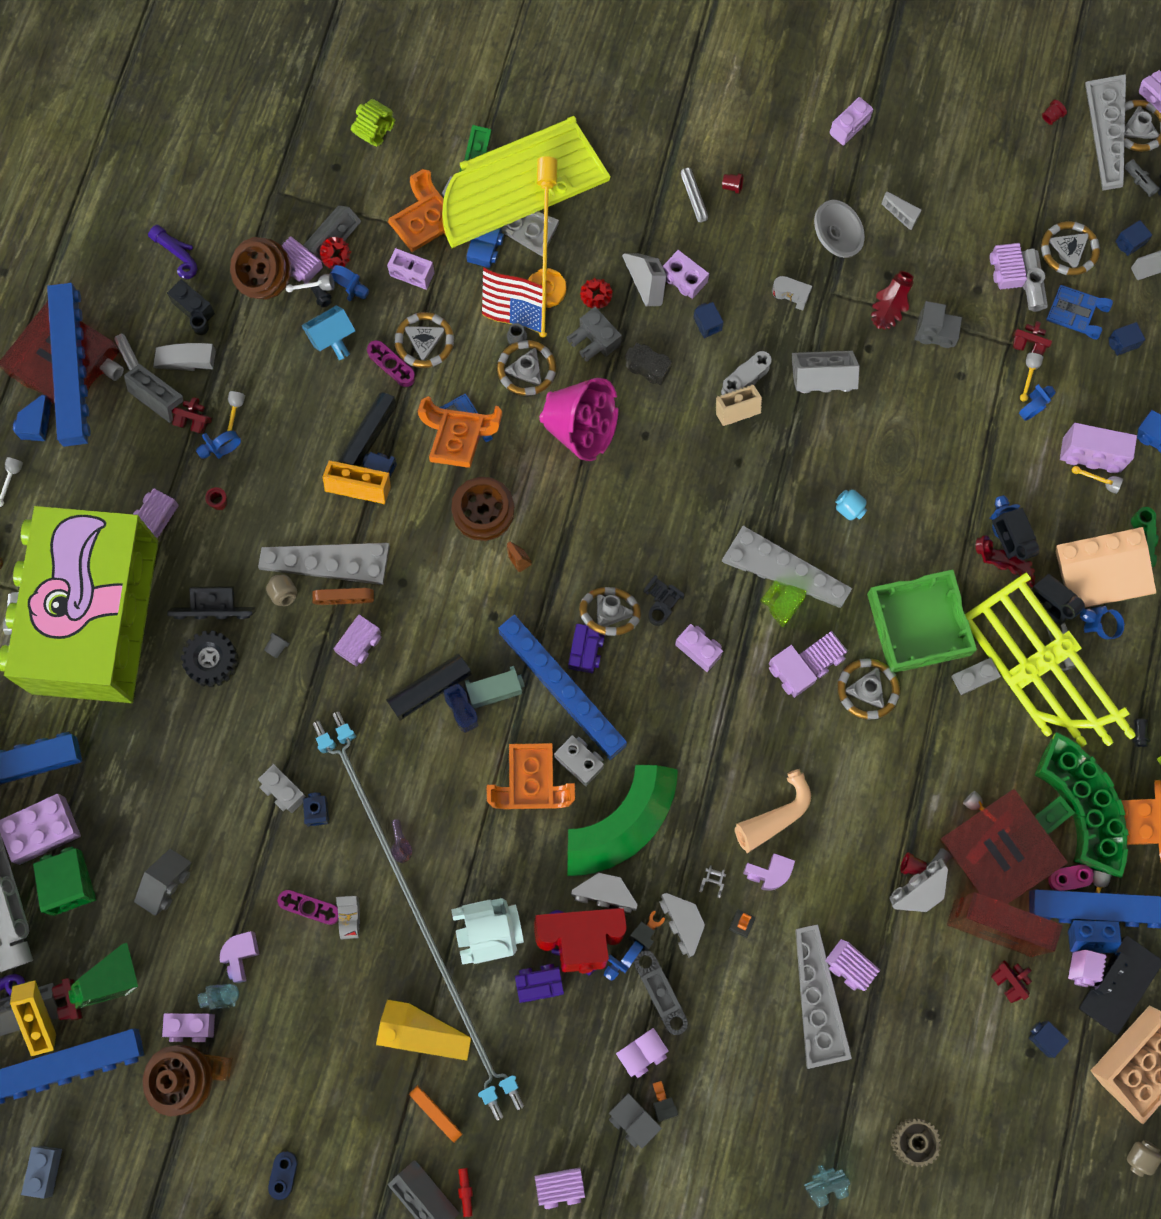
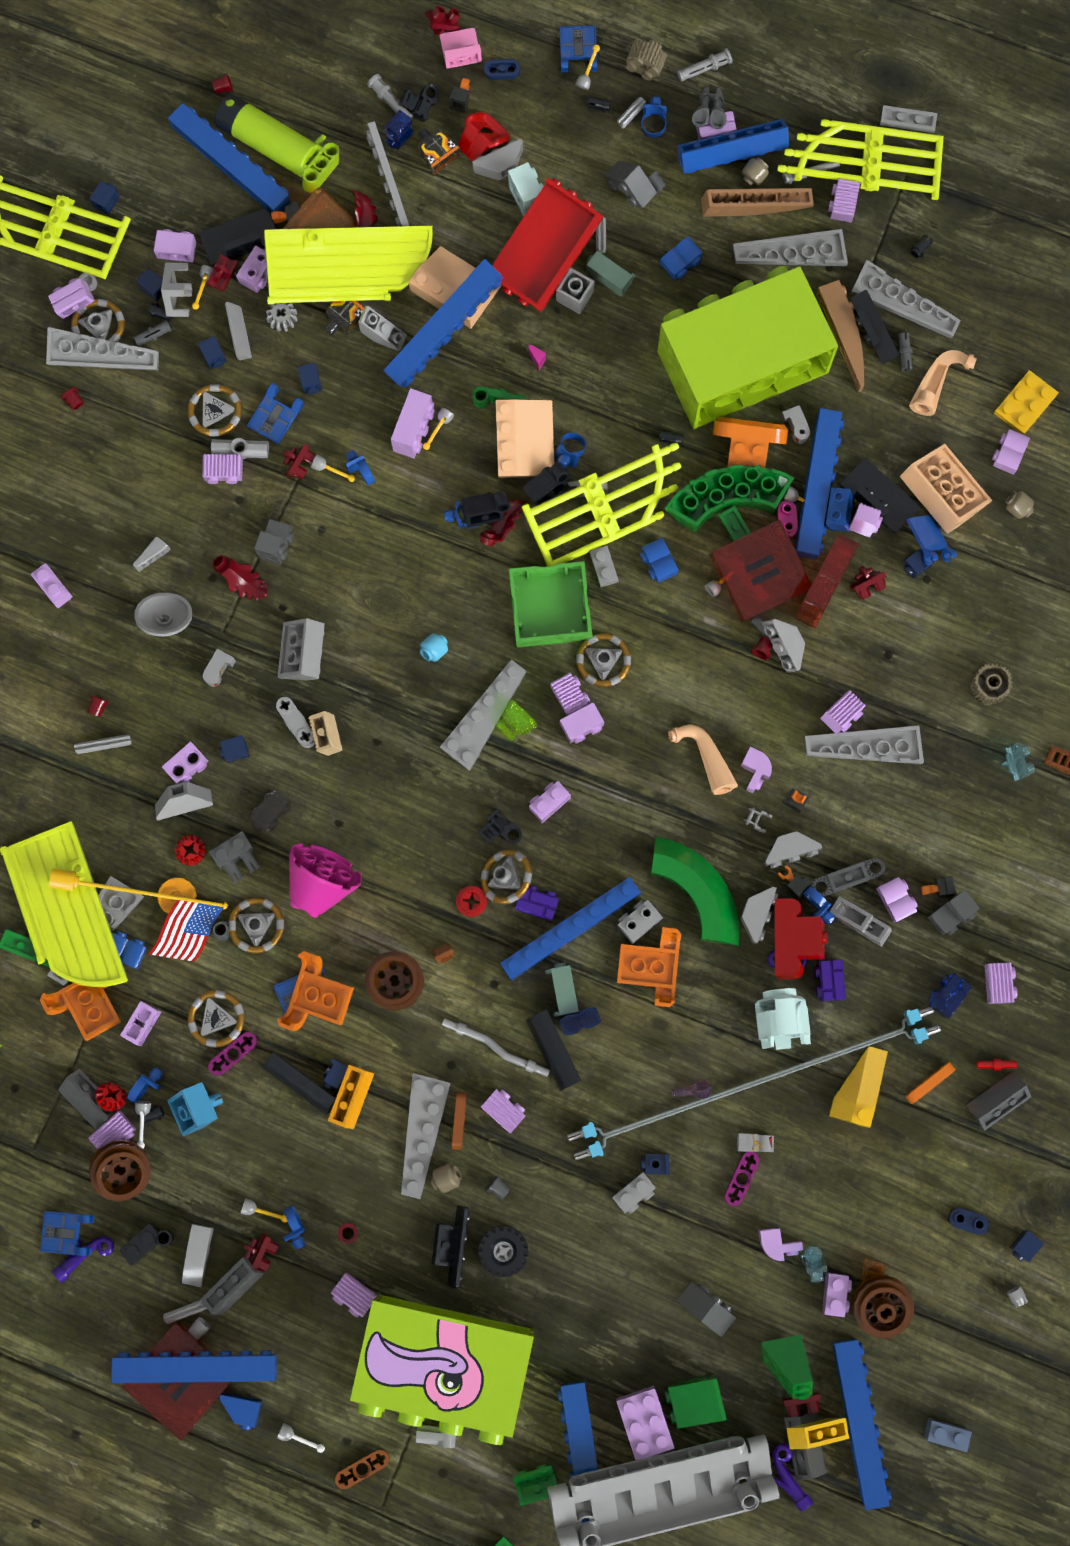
camera: 80 degrees left, 5 degrees up
none -> blue flag [40,1211,94,1256]
none -> light grey bar [442,1018,550,1077]
none -> red gear [456,886,487,917]
none -> blue brick [640,538,679,583]
none -> light grey slope [830,896,892,947]
none -> blue flag [907,515,957,565]
none -> clear blue brick [928,973,972,1019]

